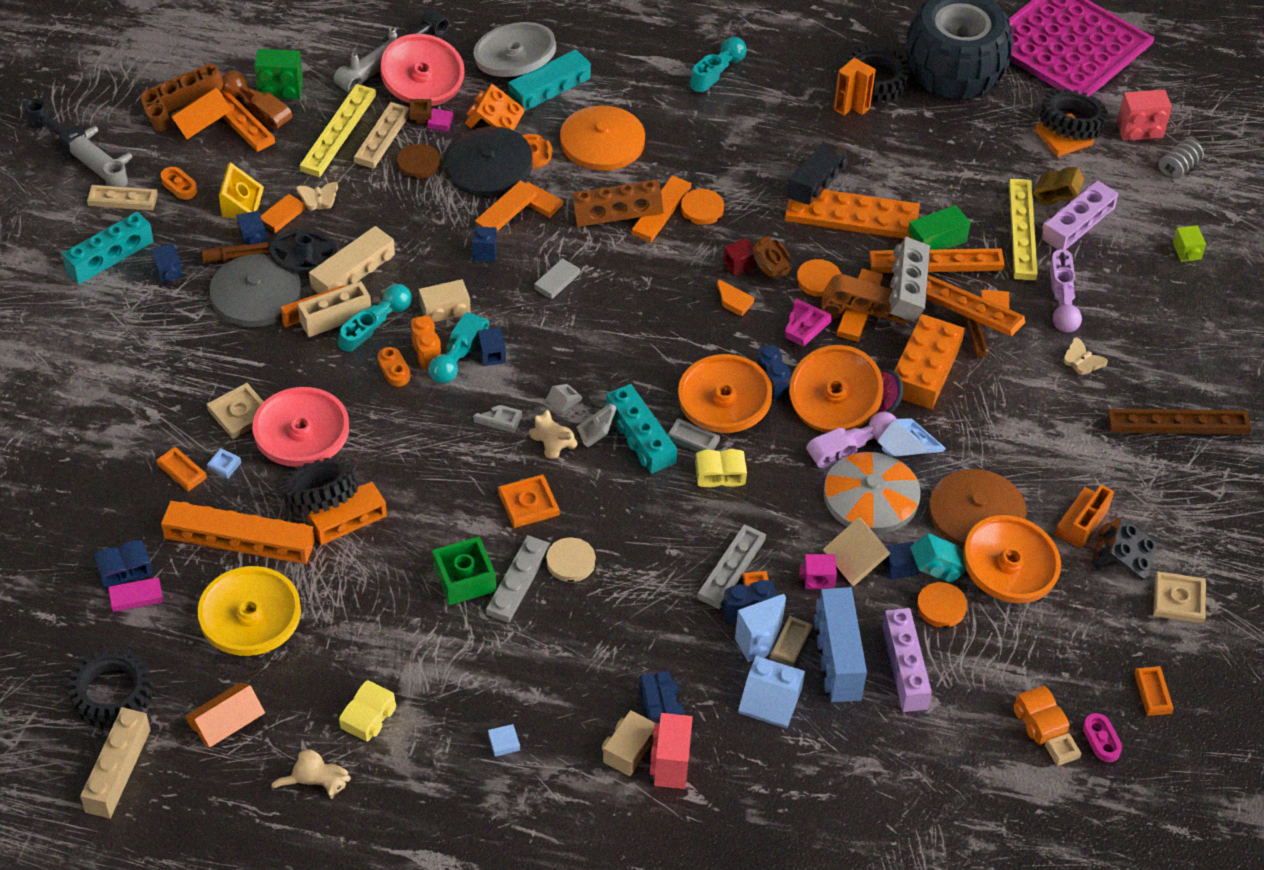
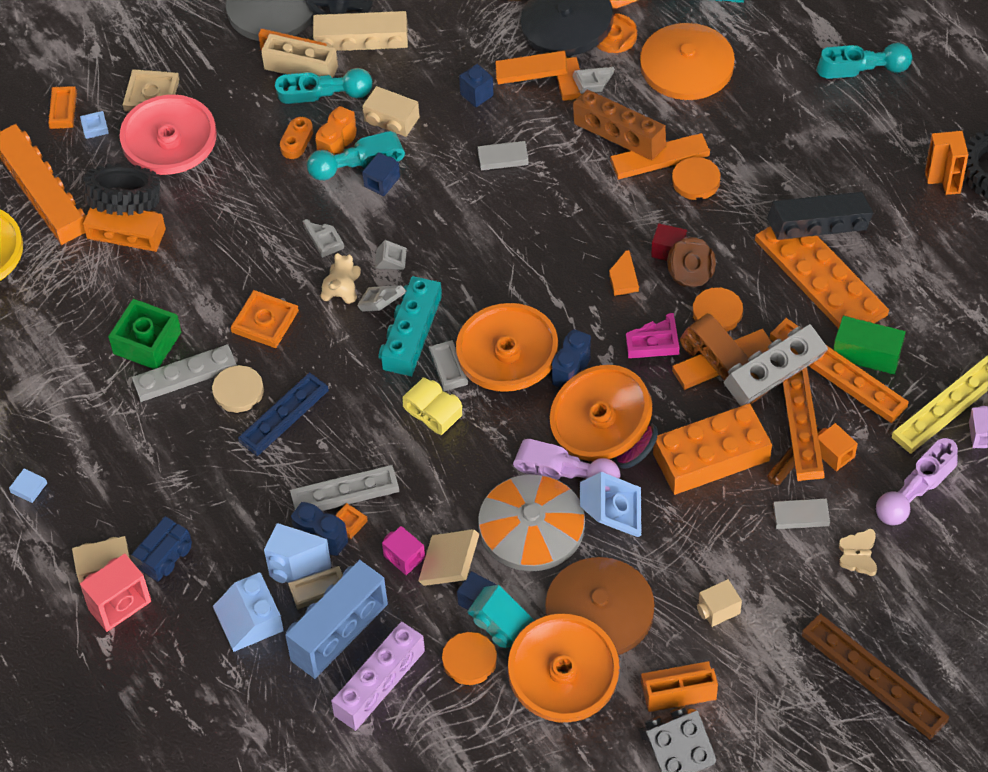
camera: 50 degrees right, 5 degrees up
none -> dark blue tile [238,372,329,456]
none -> light grey tile [573,67,615,94]
none -> tan brick [697,579,742,627]
none -> light grey tile [773,499,830,529]

